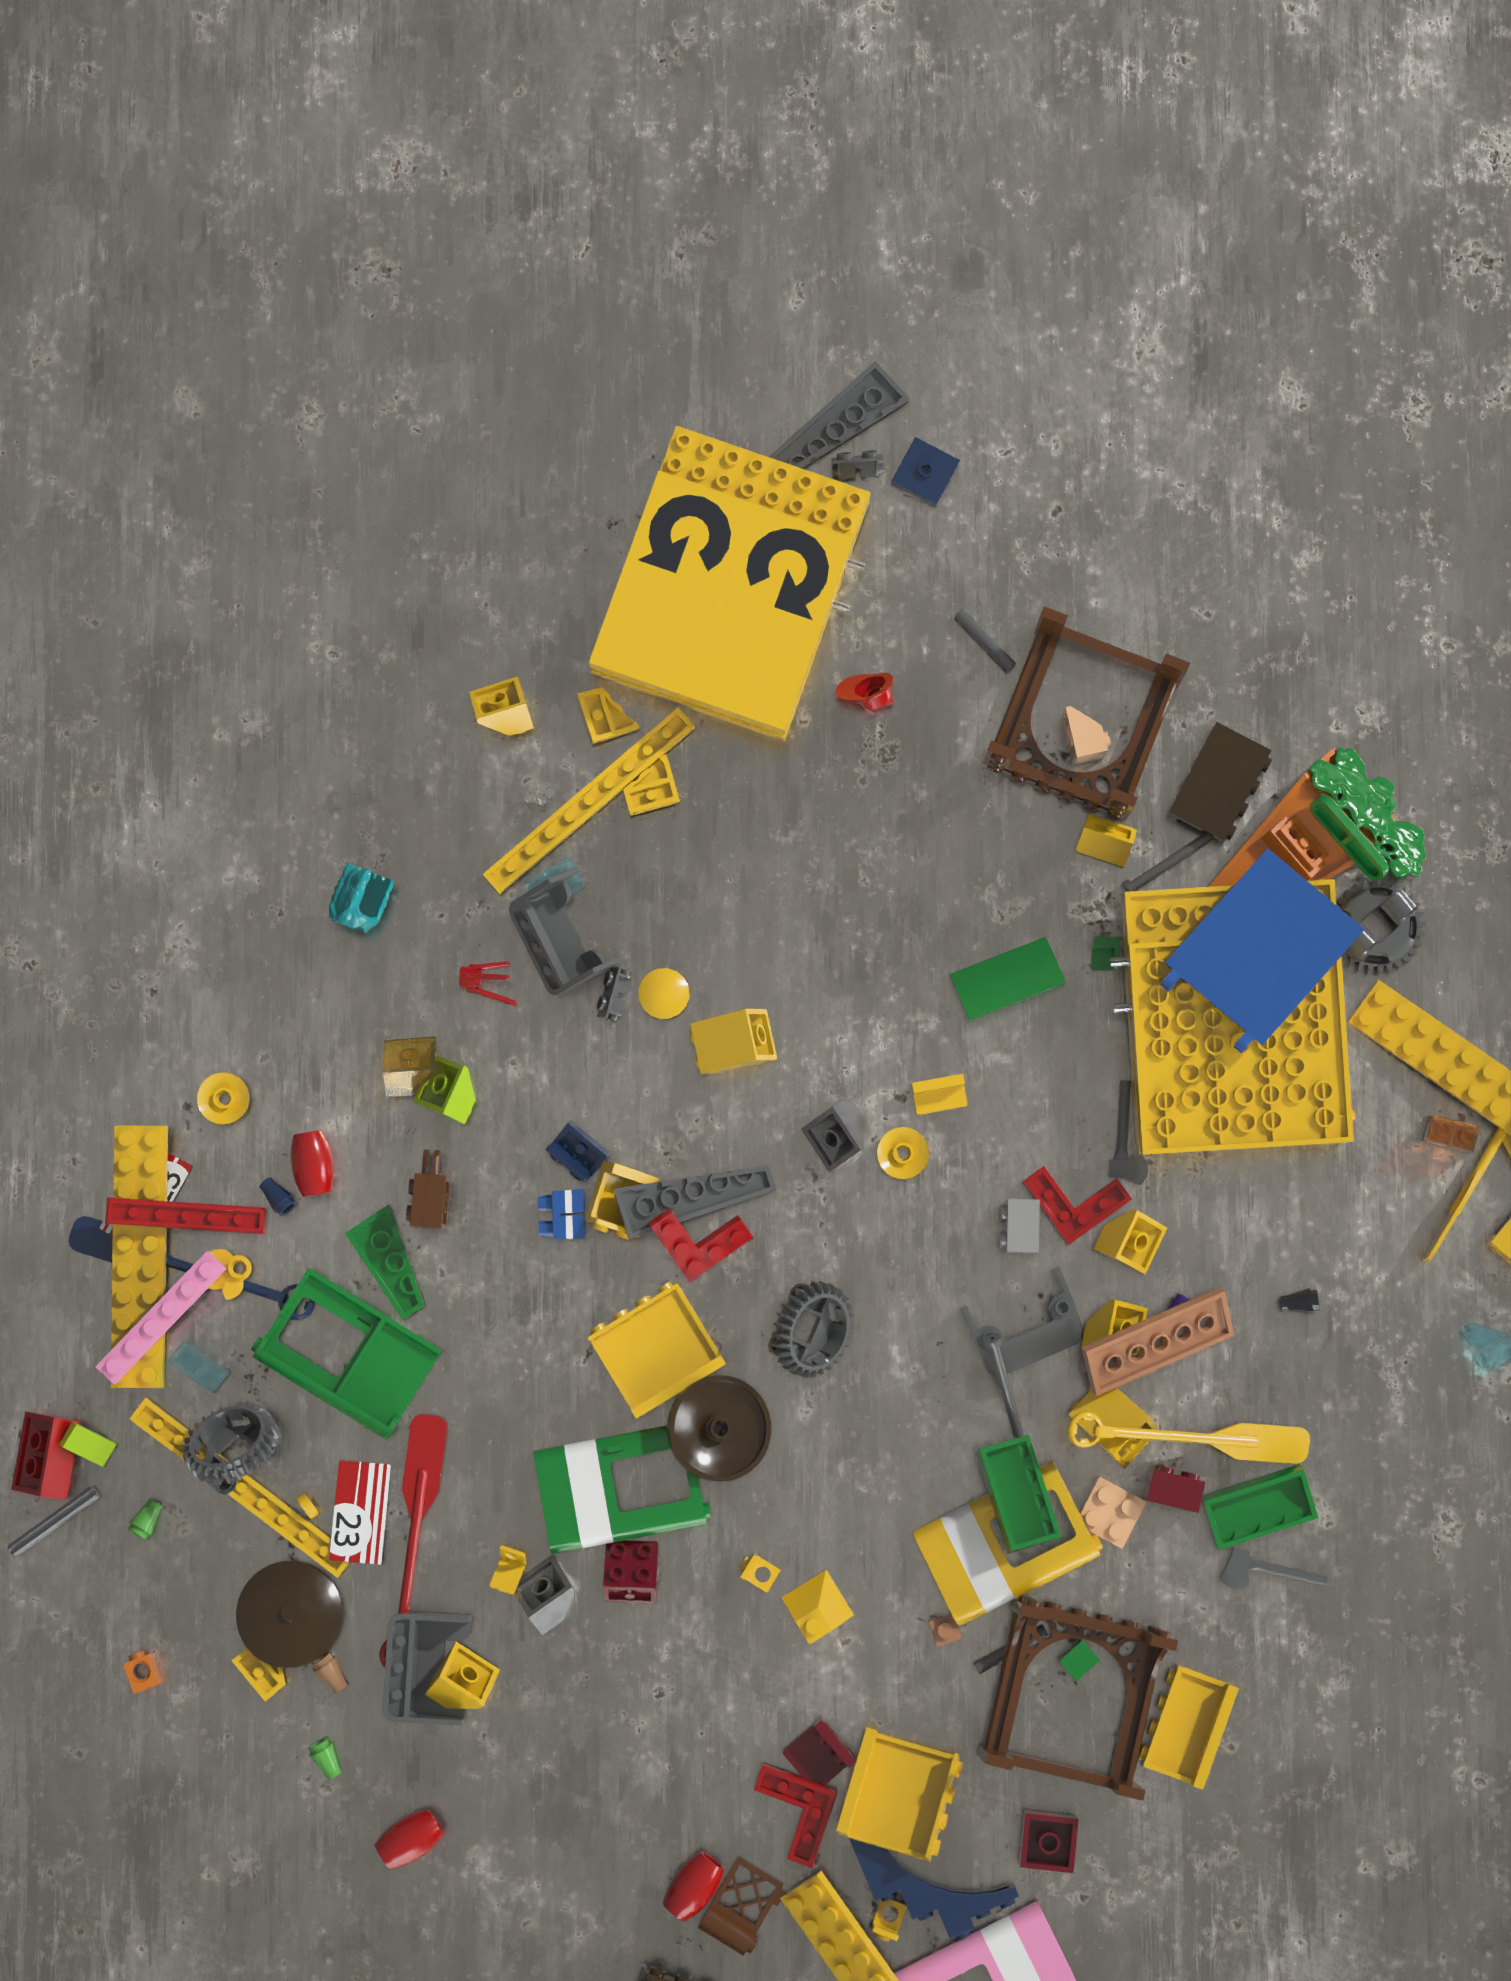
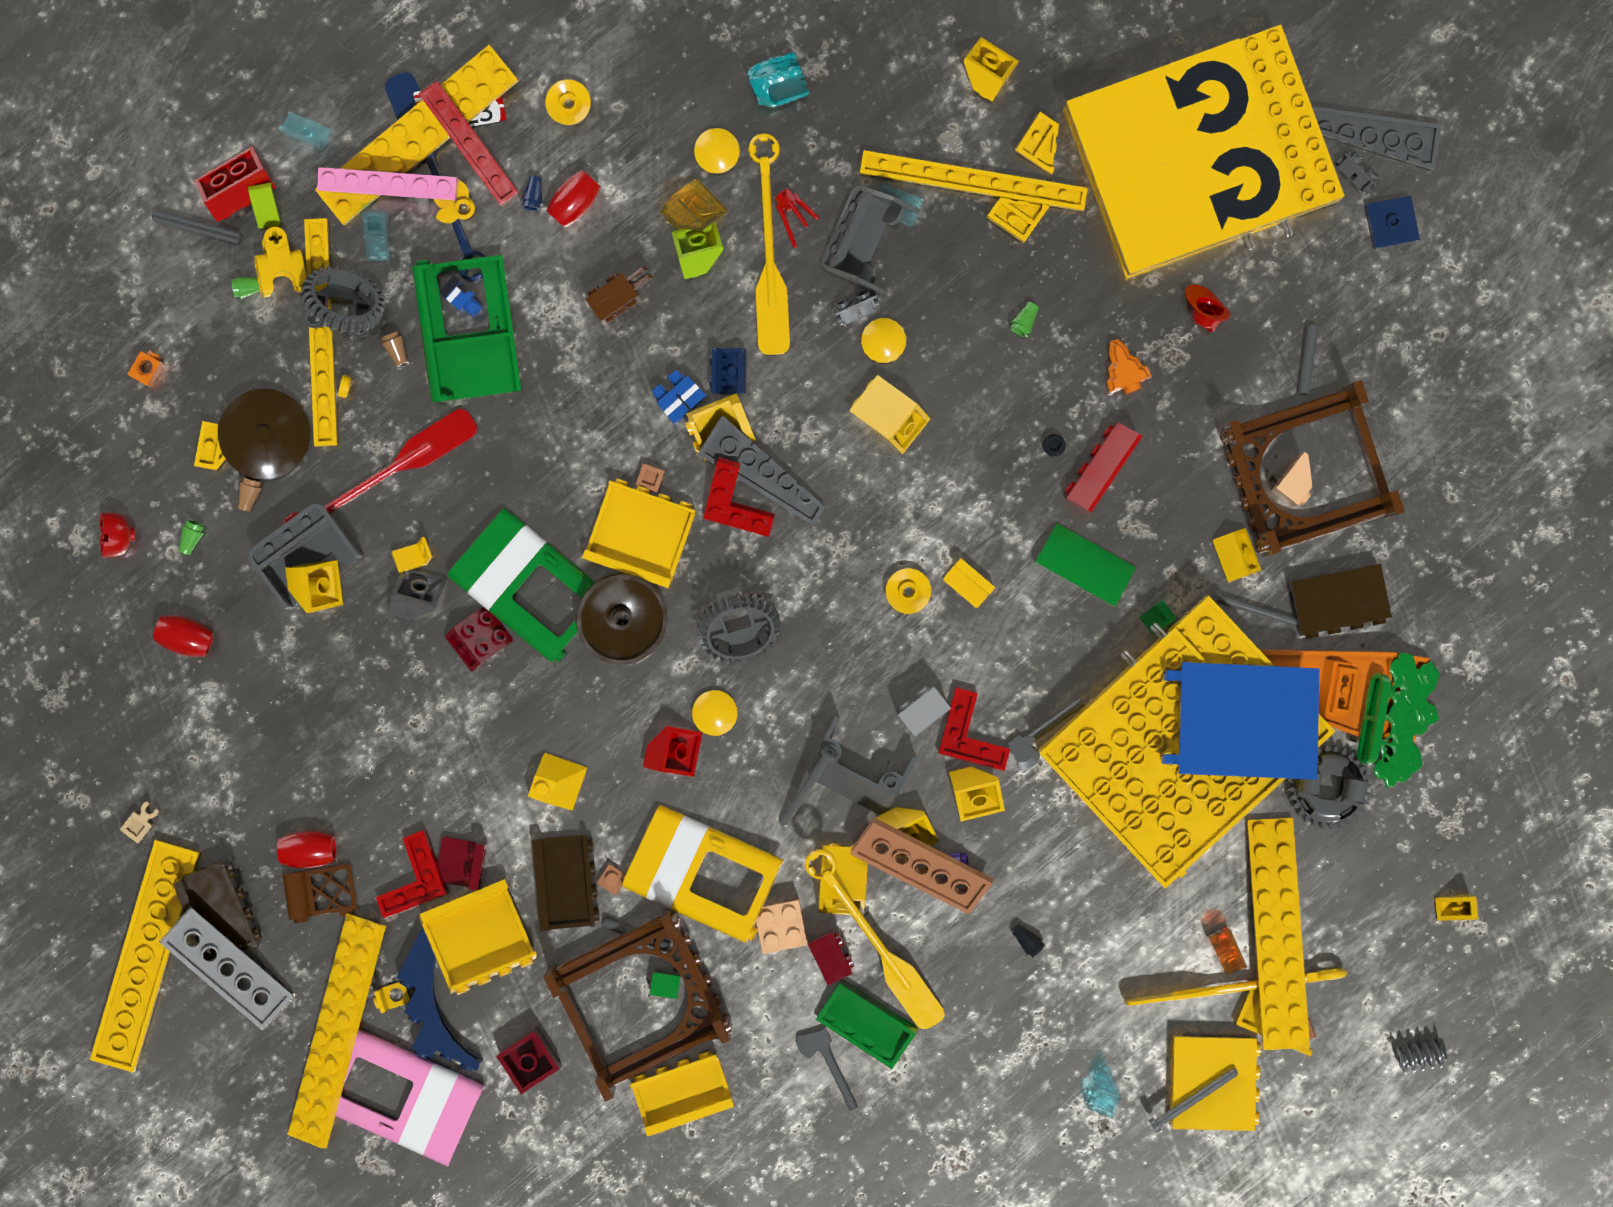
camera: 55 degrees right, 5 degrees up
sticker [329,1460,391,1565] -> none
green wing [345,1204,425,1320] -> none
yellow bracket [738,1554,780,1592] -> none
flat silver slope [802,1096,865,1172] -> none
green slope [976,1435,1062,1554] -> none
none -> red cylinder [99,512,135,558]
none -> yellow piece [254,227,307,298]
none -> clear light blue panel [278,112,332,152]
none -> medium nougat cone [381,331,408,366]
none -> blue hips [439,275,483,318]
none -> dark brown panel [532,834,600,931]
none -> nougat plate [636,464,665,493]
none -> red slope [643,726,703,777]
none -> yellow dish [692,690,738,736]
none -> yellow dish [694,128,740,174]
none -> yellow piece [748,133,790,355]
none -> bright green cone [1010,302,1039,337]
none -> black plate [1043,434,1066,457]
none -> red slope [1065,423,1143,515]
none -> orange rock [1107,339,1152,395]

